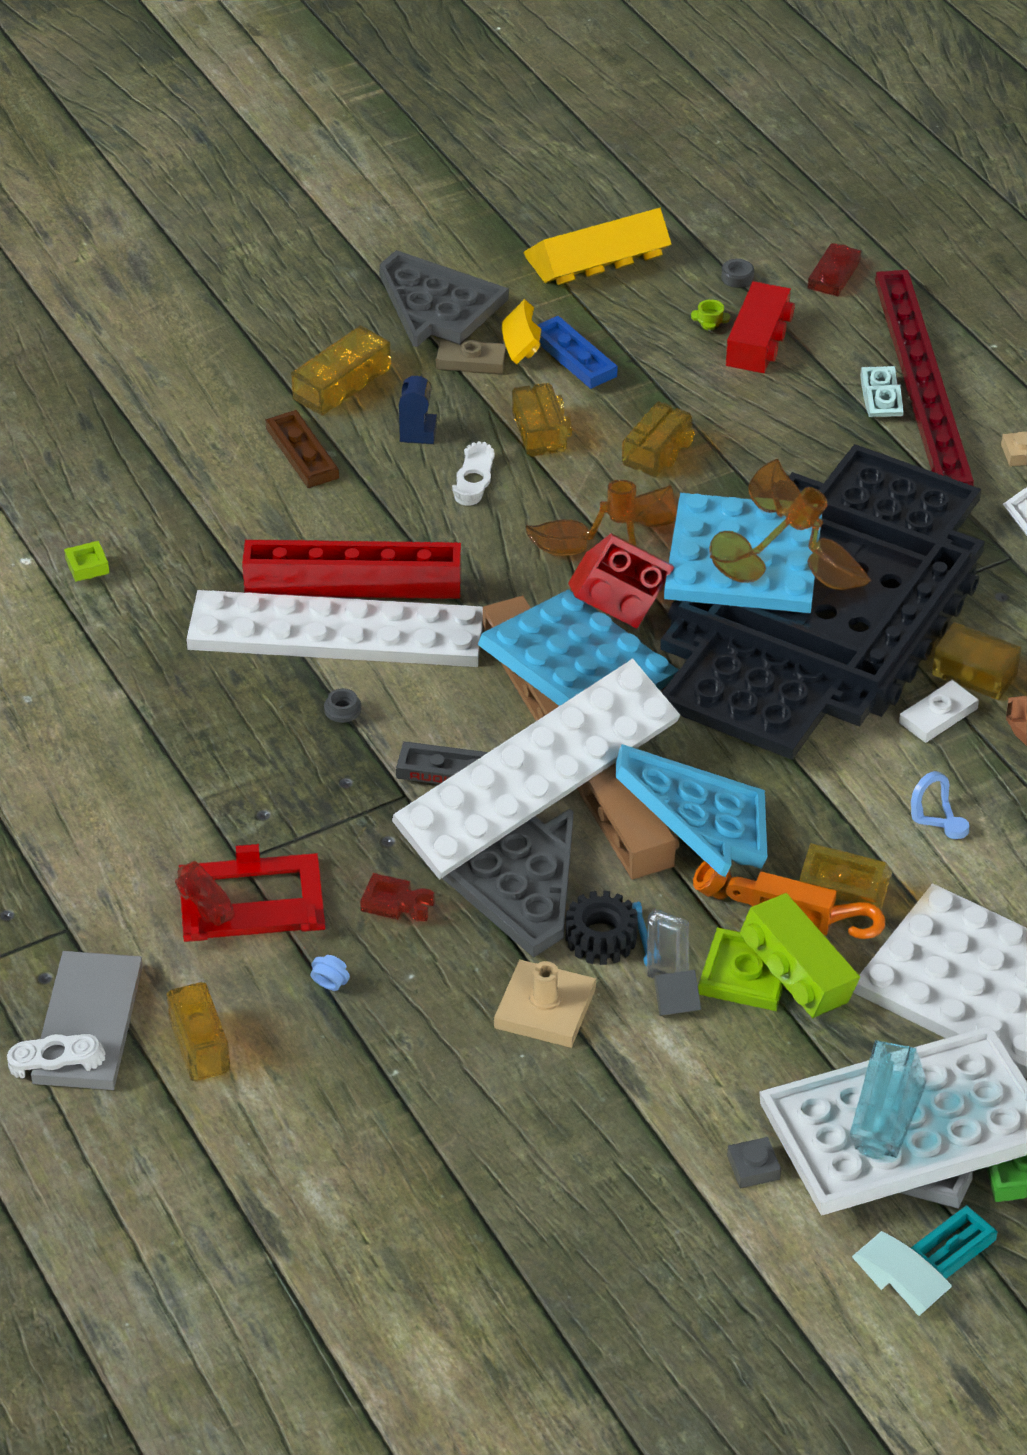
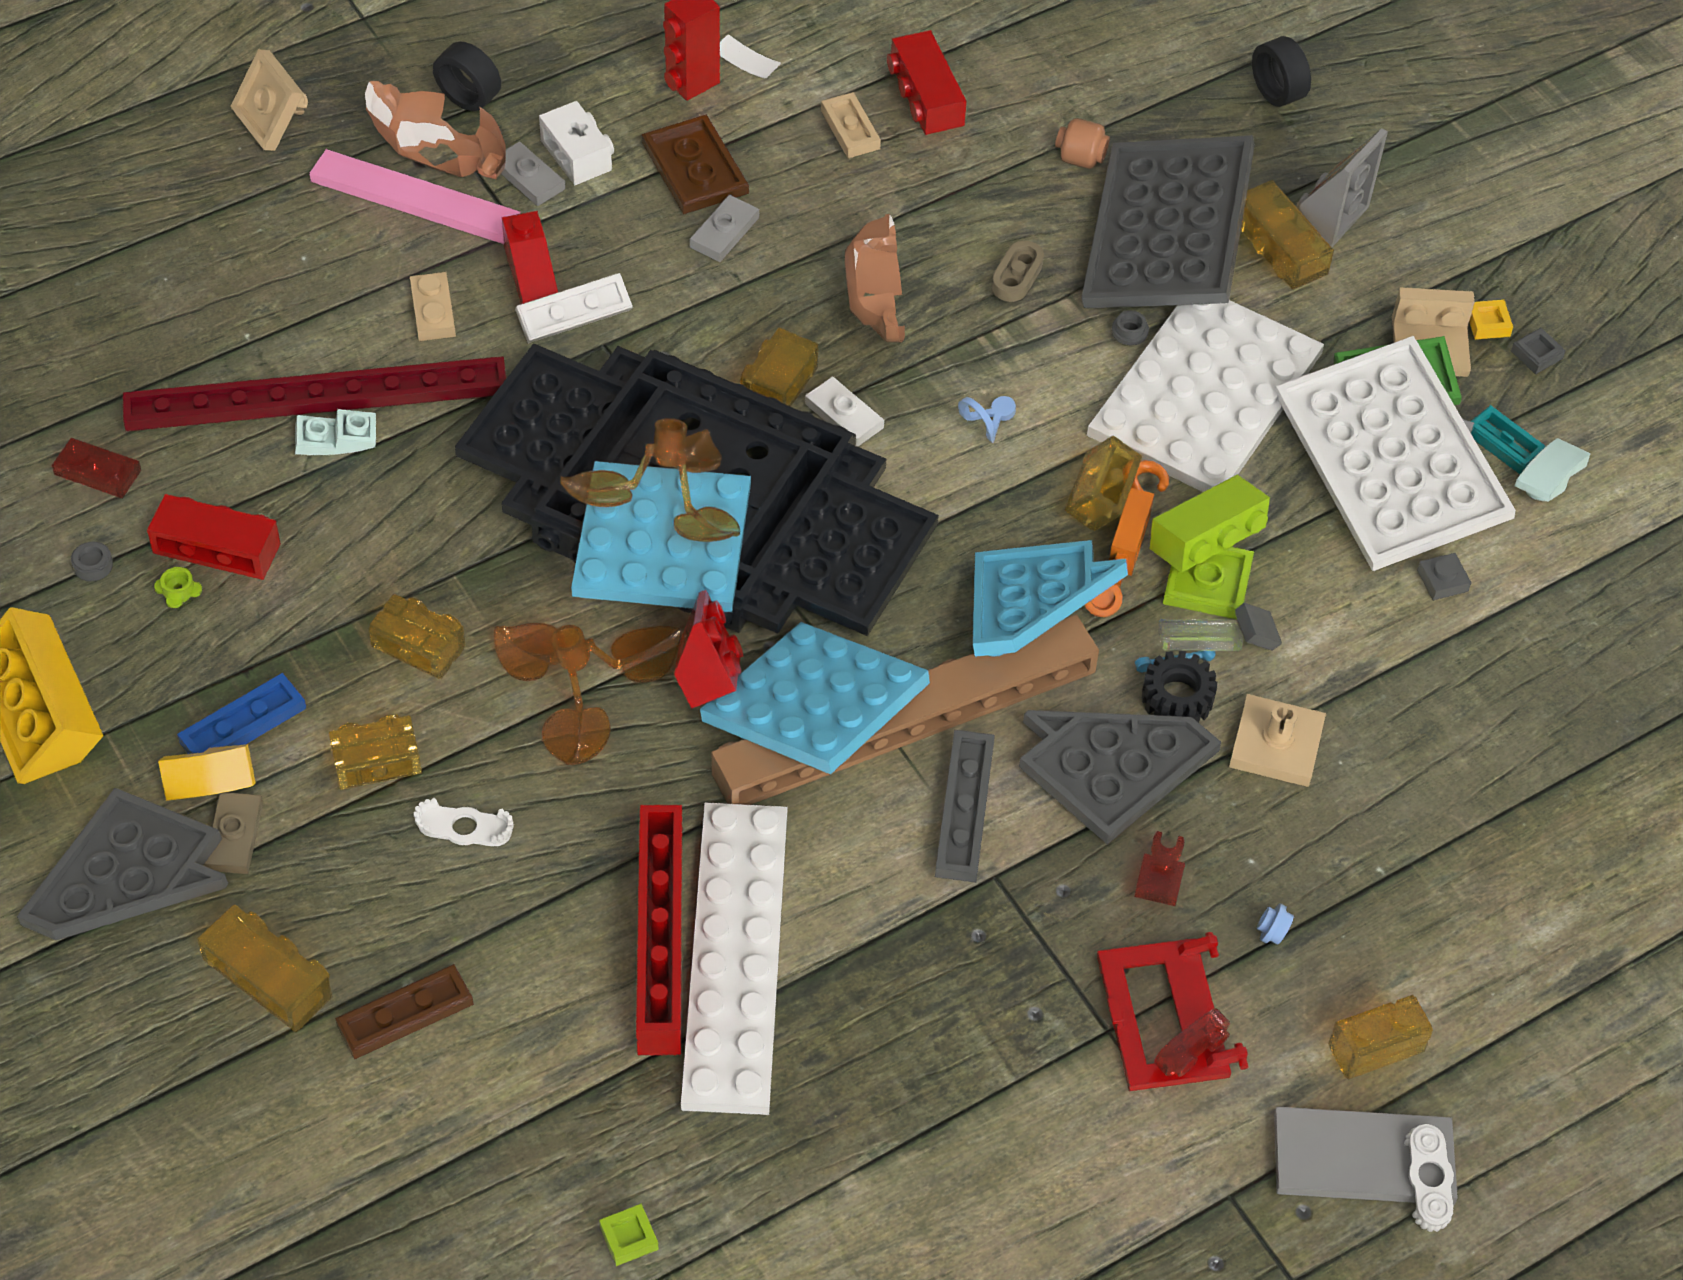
camera: 95 degrees left, 10 degrees up
dark grey plate [324,688,361,723] -> none
white plate [392,659,680,880] -> none
dark blue leg [399,376,437,444] -> none
clear light blue slope [850,1040,927,1159] -> none

